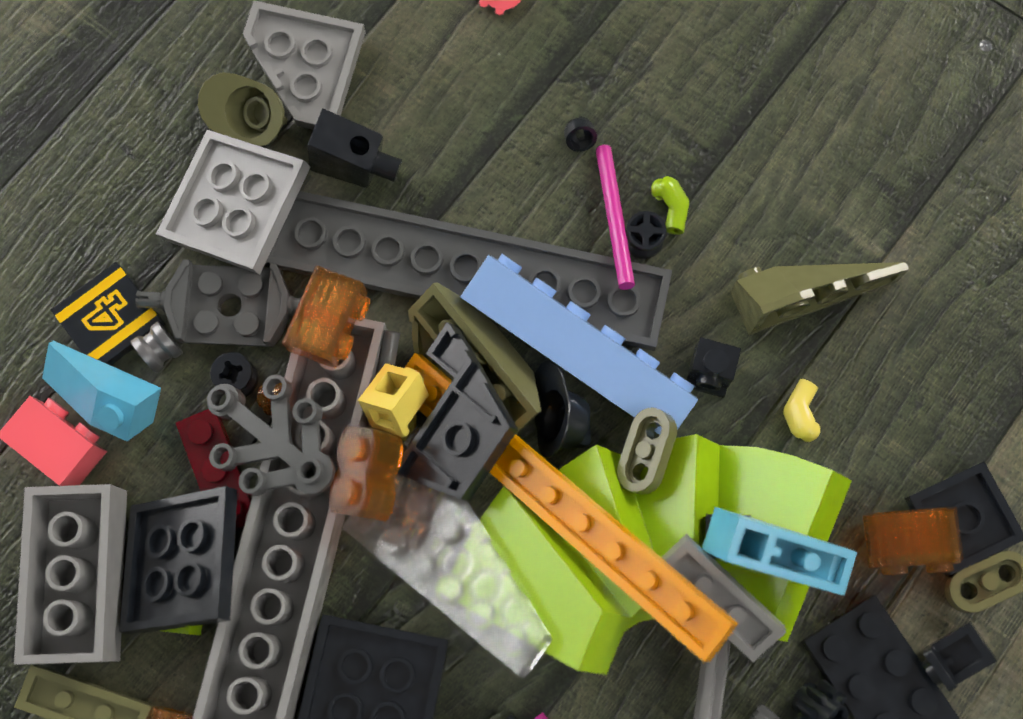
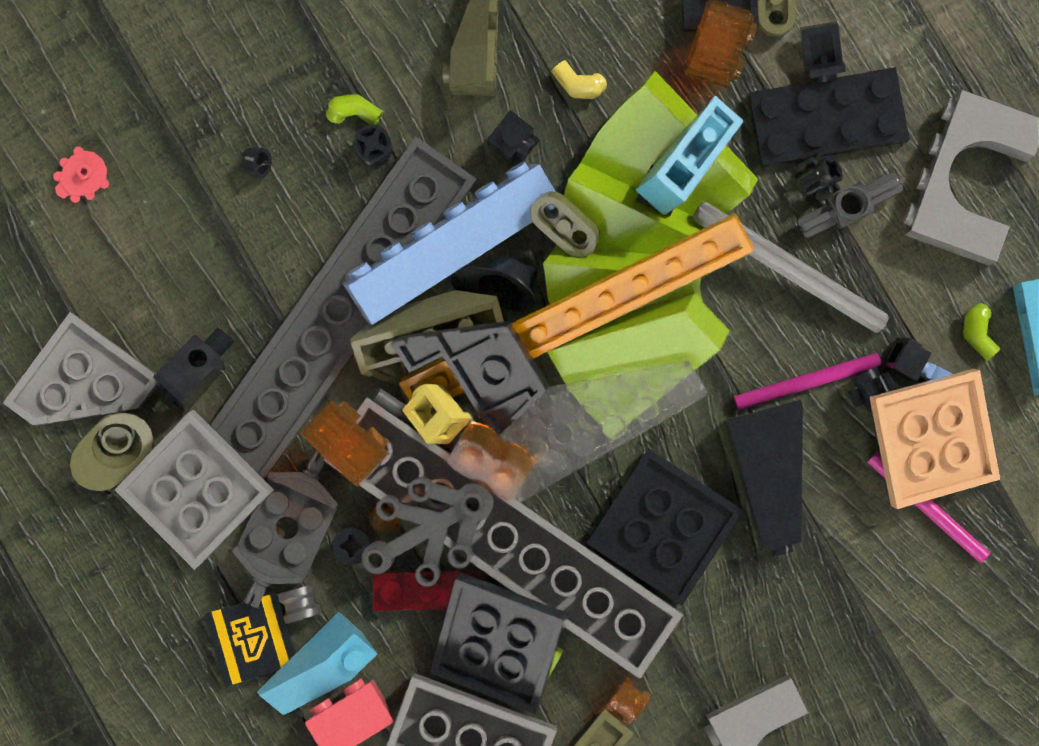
camera: 65 degrees left, 10 degrees up
dark pink bar [596,145,635,290] -> none
light grey plate [661,534,786,662] -> none

